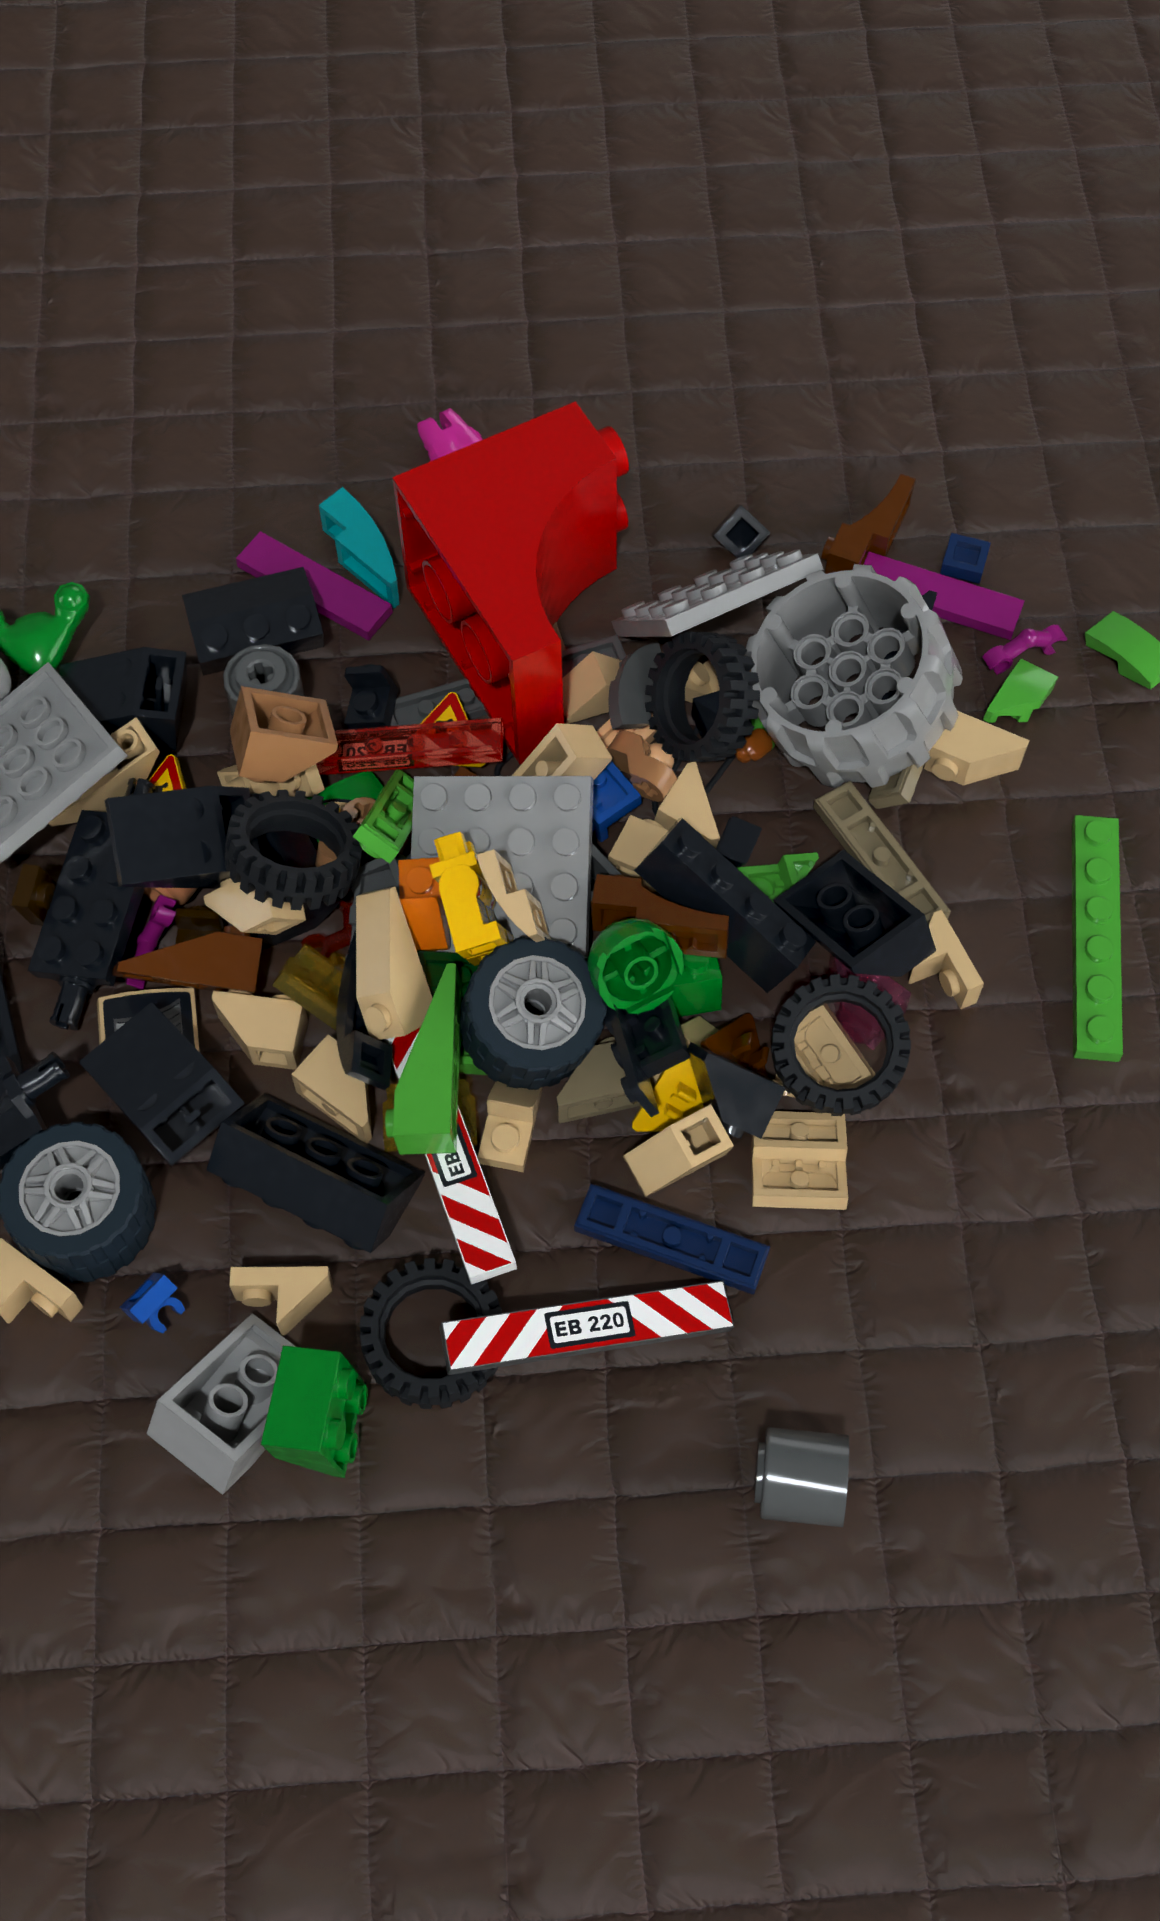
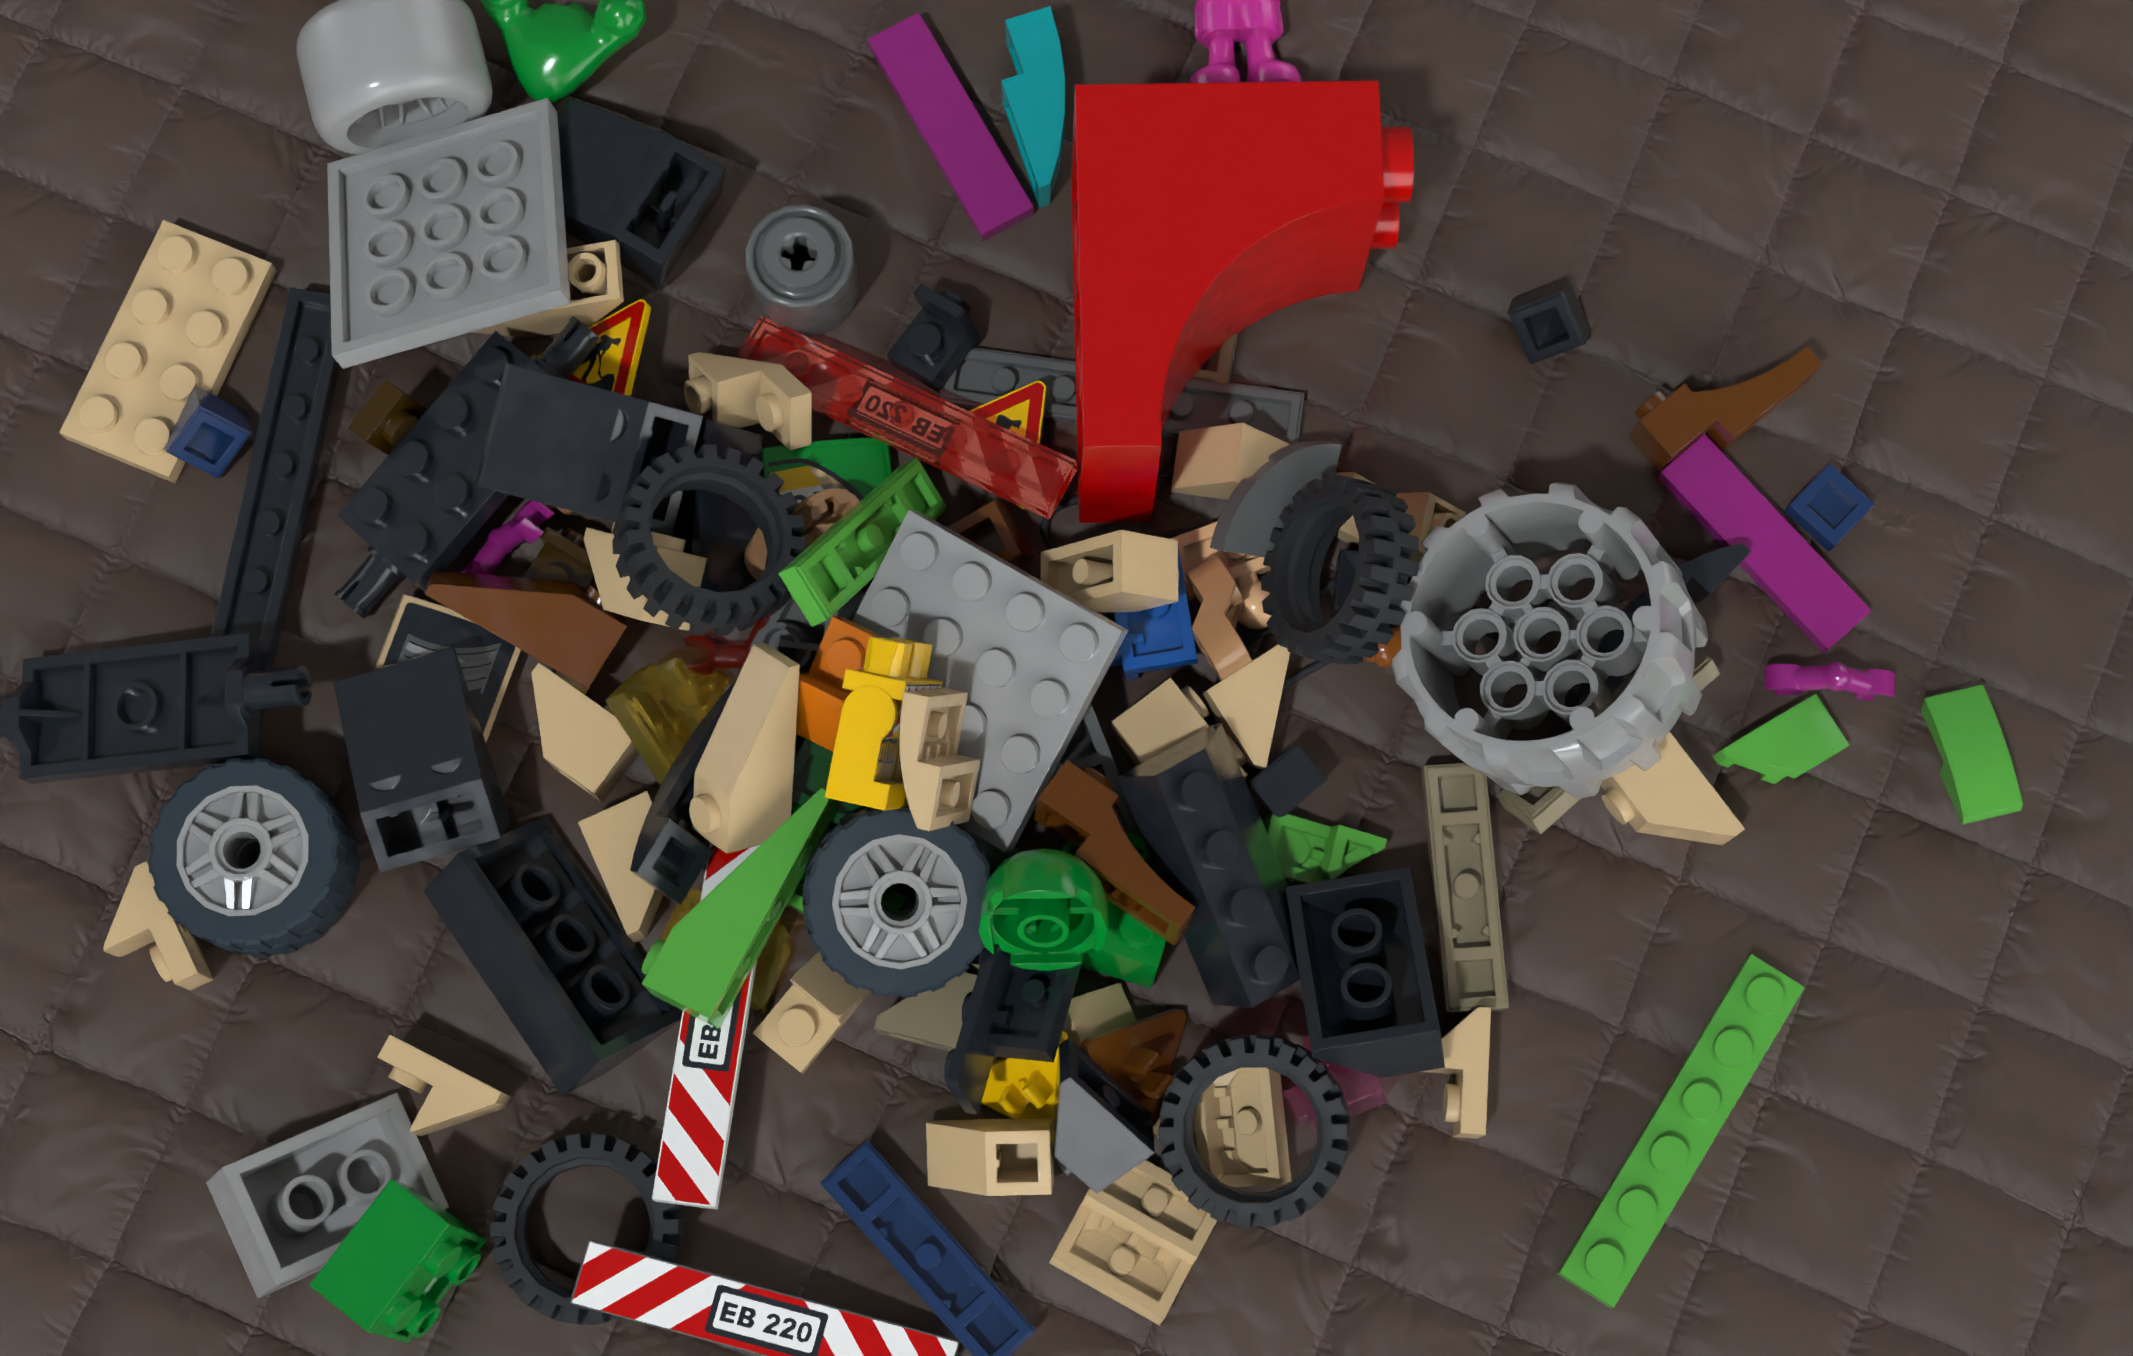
camera: 25 degrees right, 15 degrees up
blue tile [120,1272,185,1333] -> none
black slope [182,567,324,676] -> none
medium nougat slope [230,686,338,783] -> none
light grey plate [611,549,824,637] -> none

